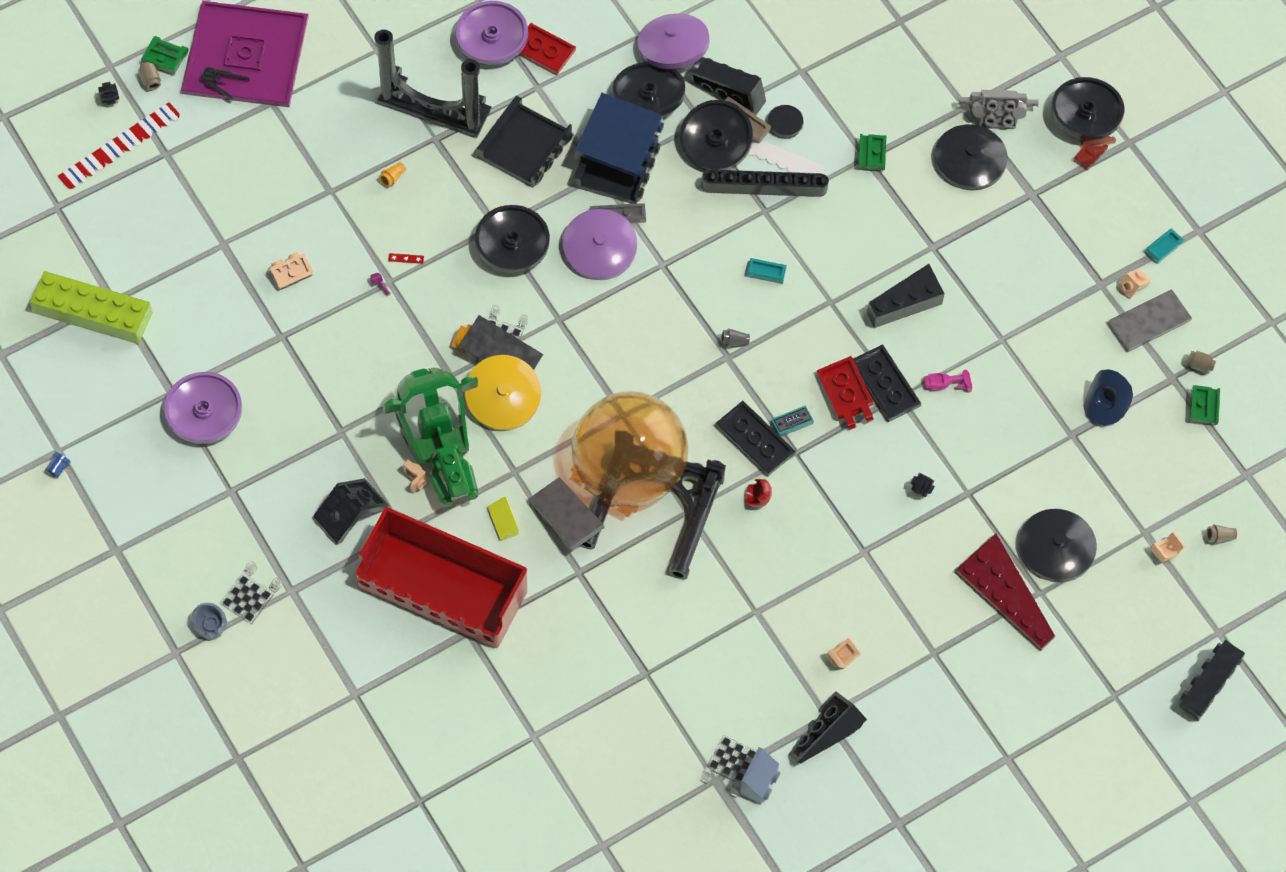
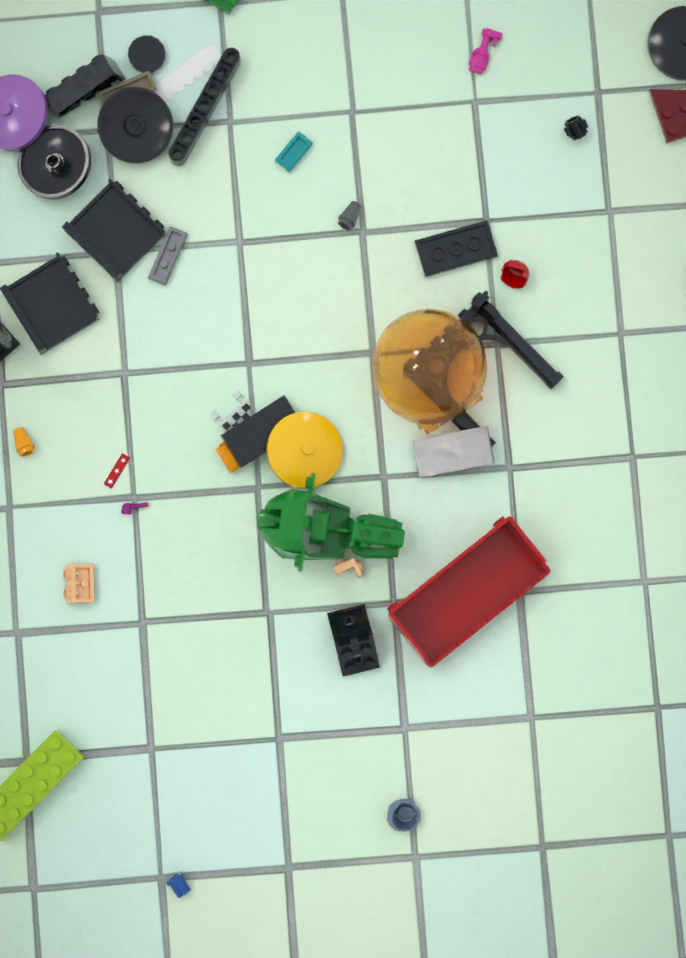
camera: 60 degrees left, 20 degrees up
medium lavender dish [164,372,242,444] -> none
clear flag [220,561,283,625] -> none
black dish [475,205,550,273] -> none
neon yellow slope [487,496,519,541] -> none
medium lavender dish [563,209,637,280] -> none
dark blue panel [574,92,664,183] -> none
tile [771,405,814,437] -> none
red tile [817,356,874,430] -> none
black tile [853,344,922,422] -> none
black wedge [867,264,945,328] -> none

